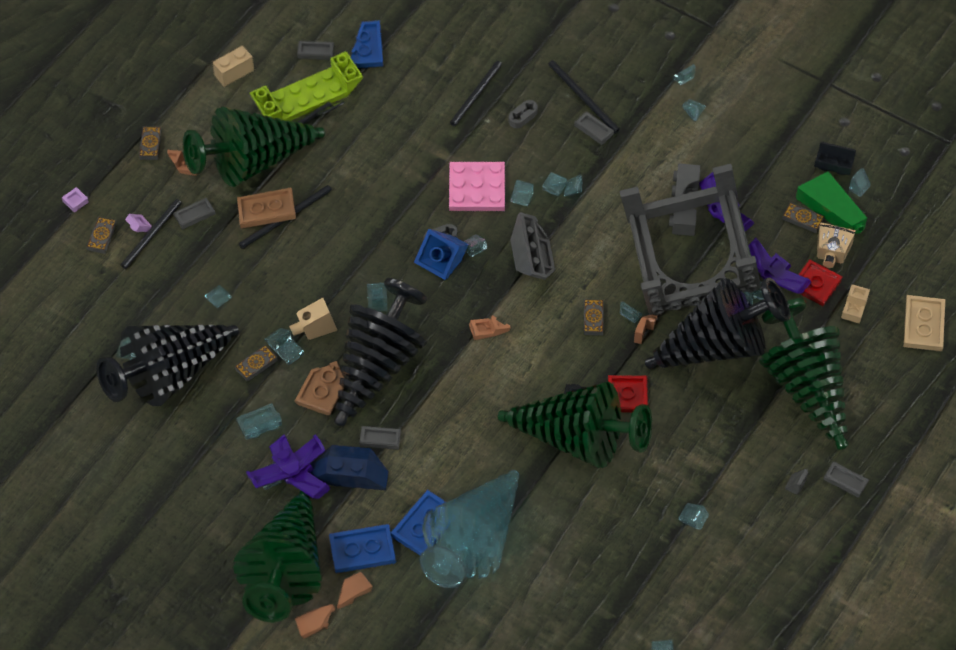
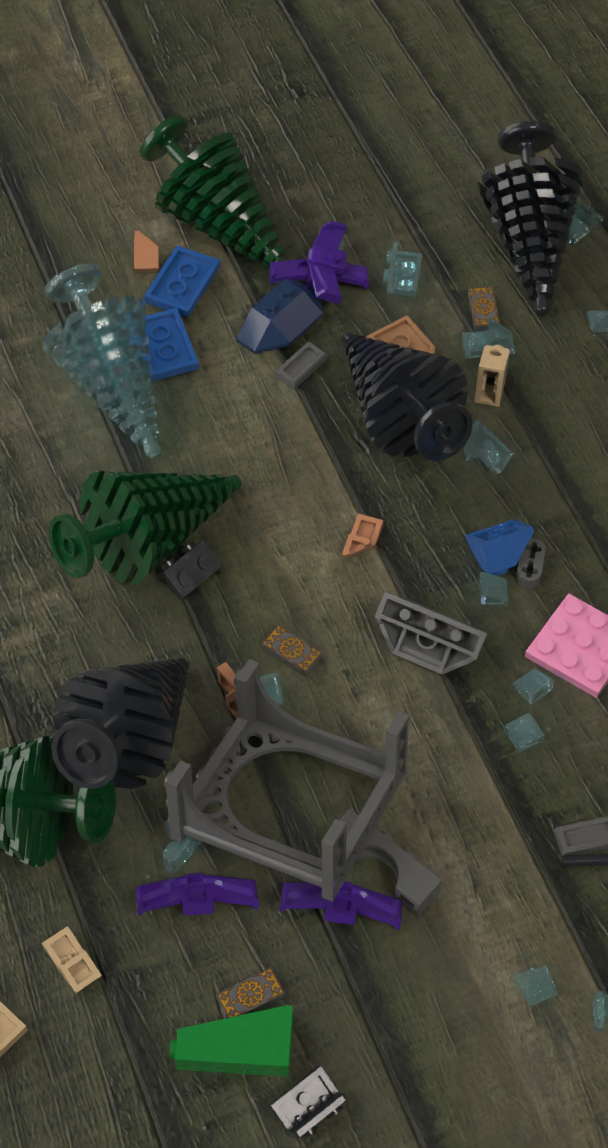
camera: 125 degrees right, 0 degrees up
nougat slope [295,604,335,639] -> none
clear light blue slope [564,175,582,196] -> none
red tile [608,375,648,412] -> none
red tile [799,259,842,306] -> none
tan torso [817,223,855,268] -> none
clear light blue slope [849,168,870,197] -> none

